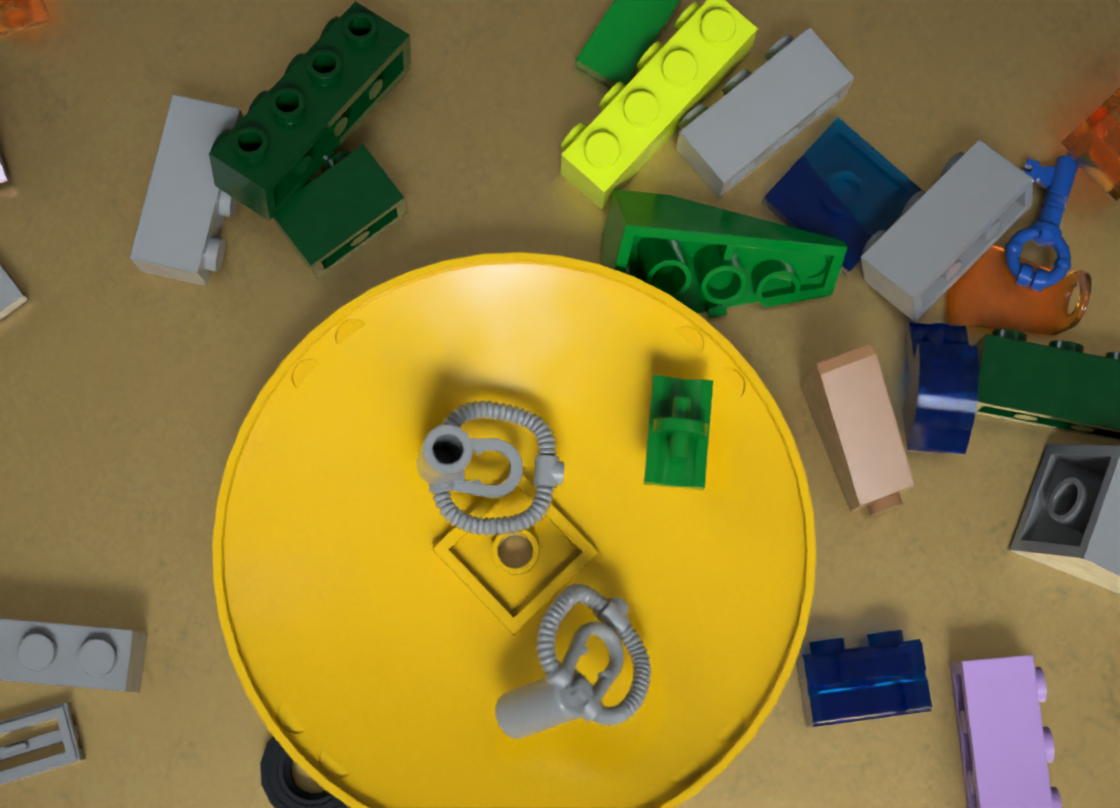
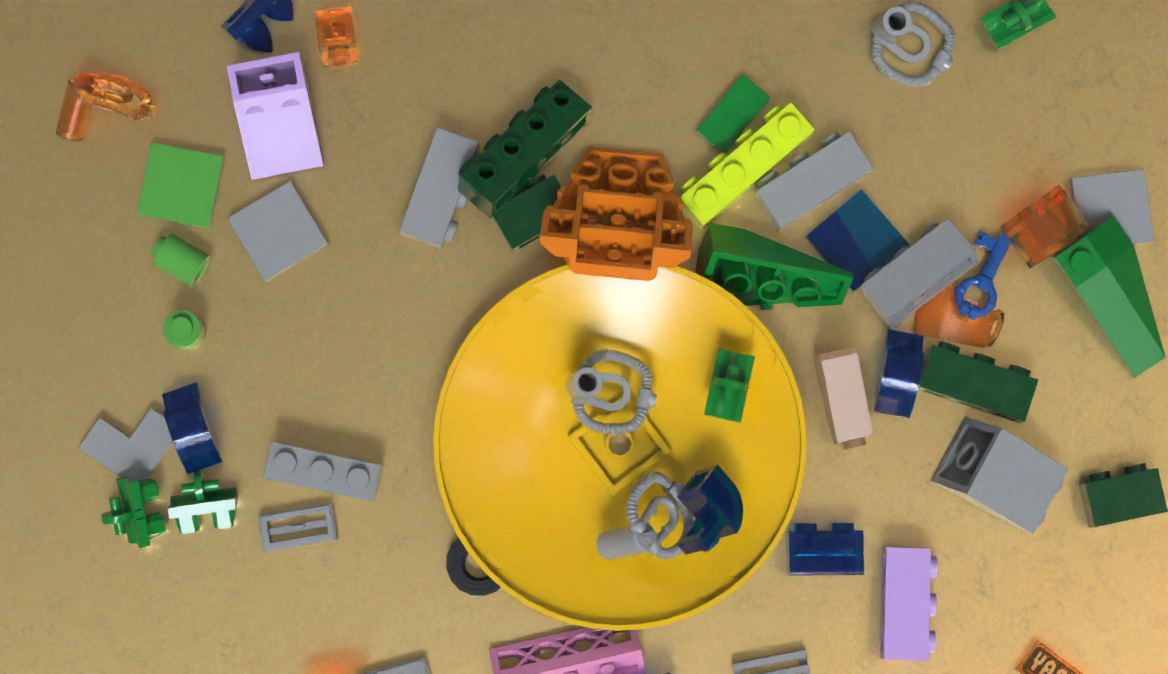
camera: 10 degrees right, 5 degrees up
none -> orange wedge [540,146,693,281]
none -> brick [677,465,743,555]

